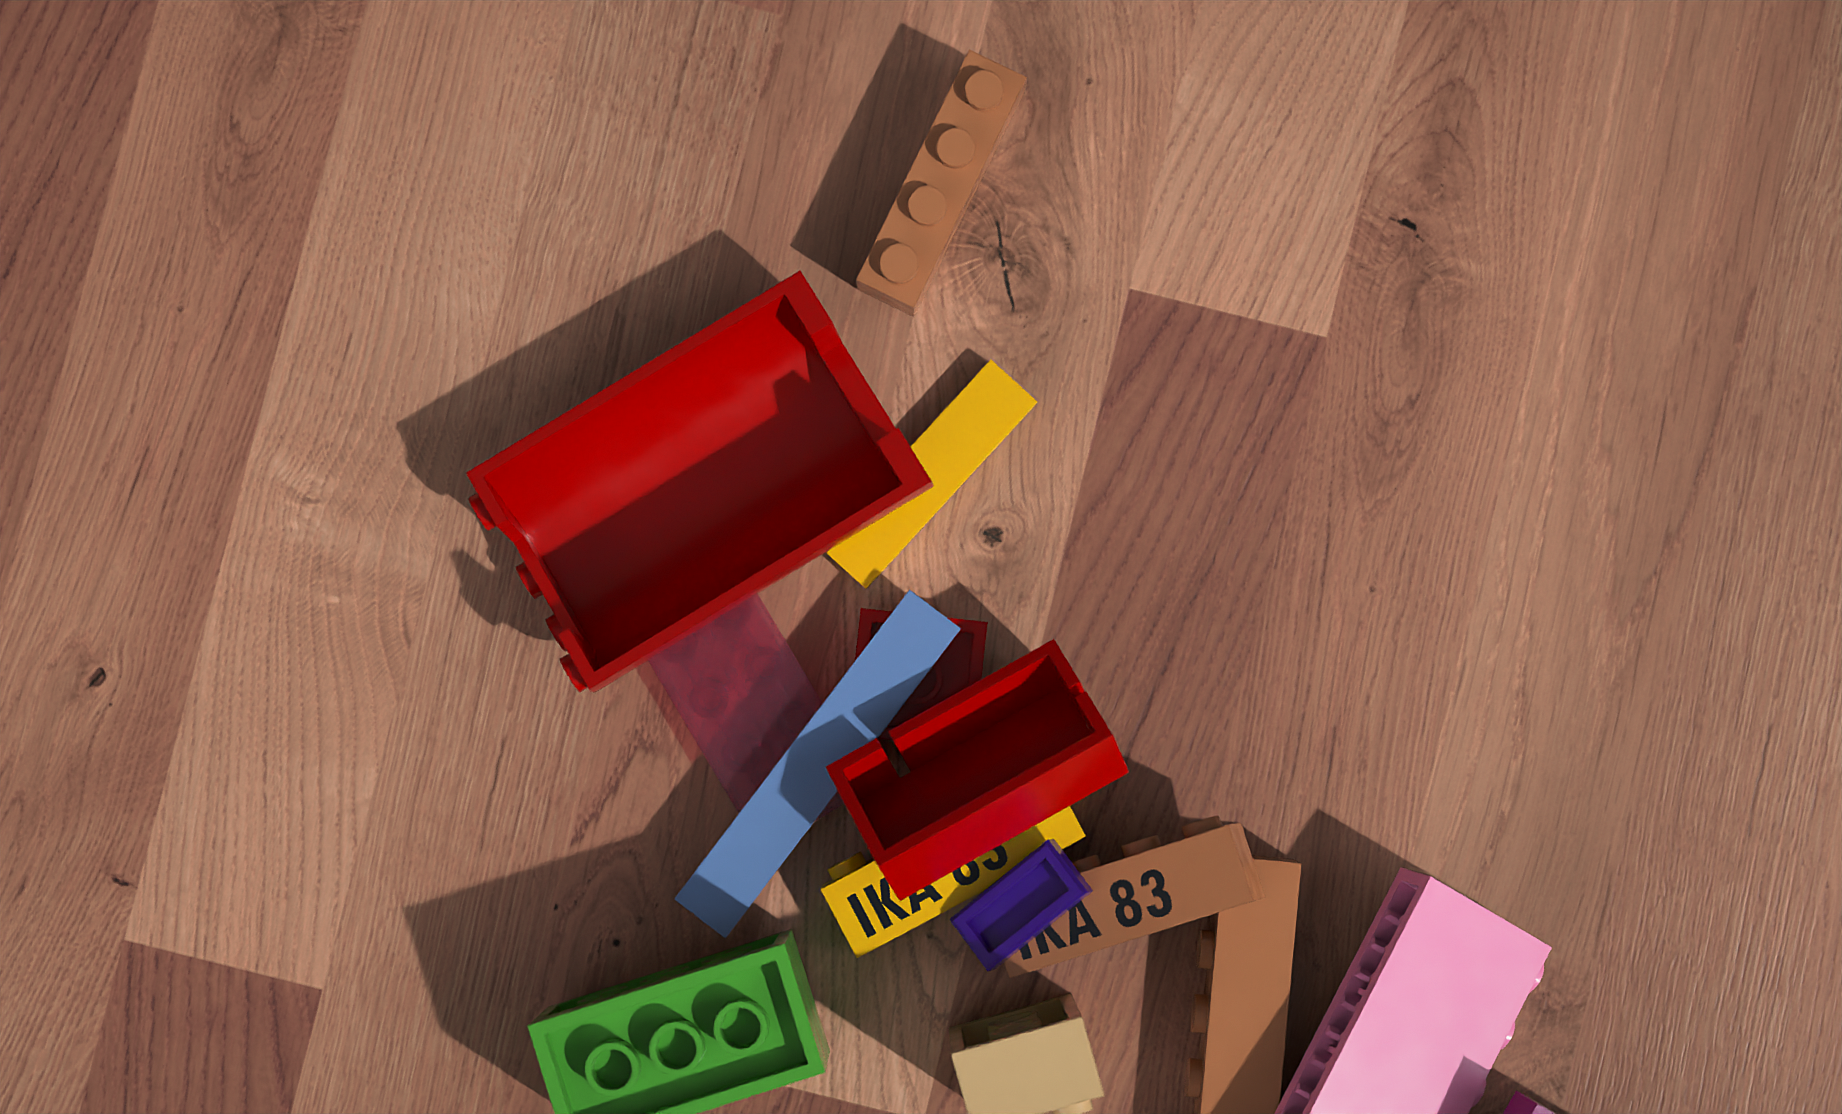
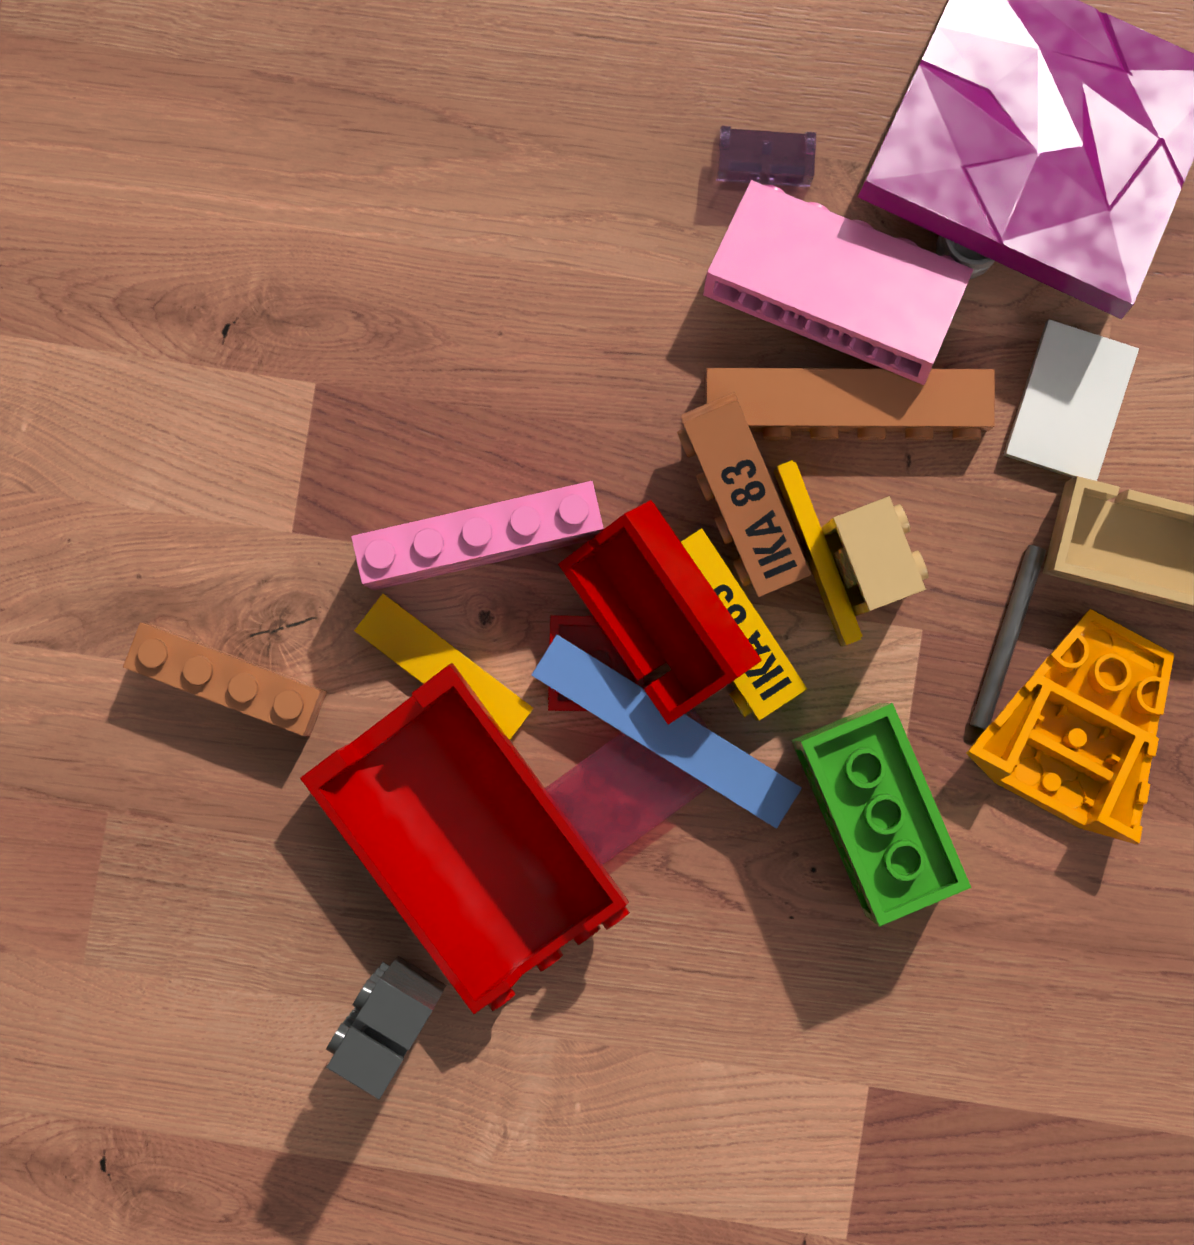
camera: 95 degrees left, 0 degrees up
dark purple tile [949,839,1093,972] -> none
none -> dark grey piece [326,956,446,1100]
none -> bright pink brick [351,481,604,590]
none -> clear purple hinge [716,126,816,187]
none -> yellow tile [774,460,863,647]

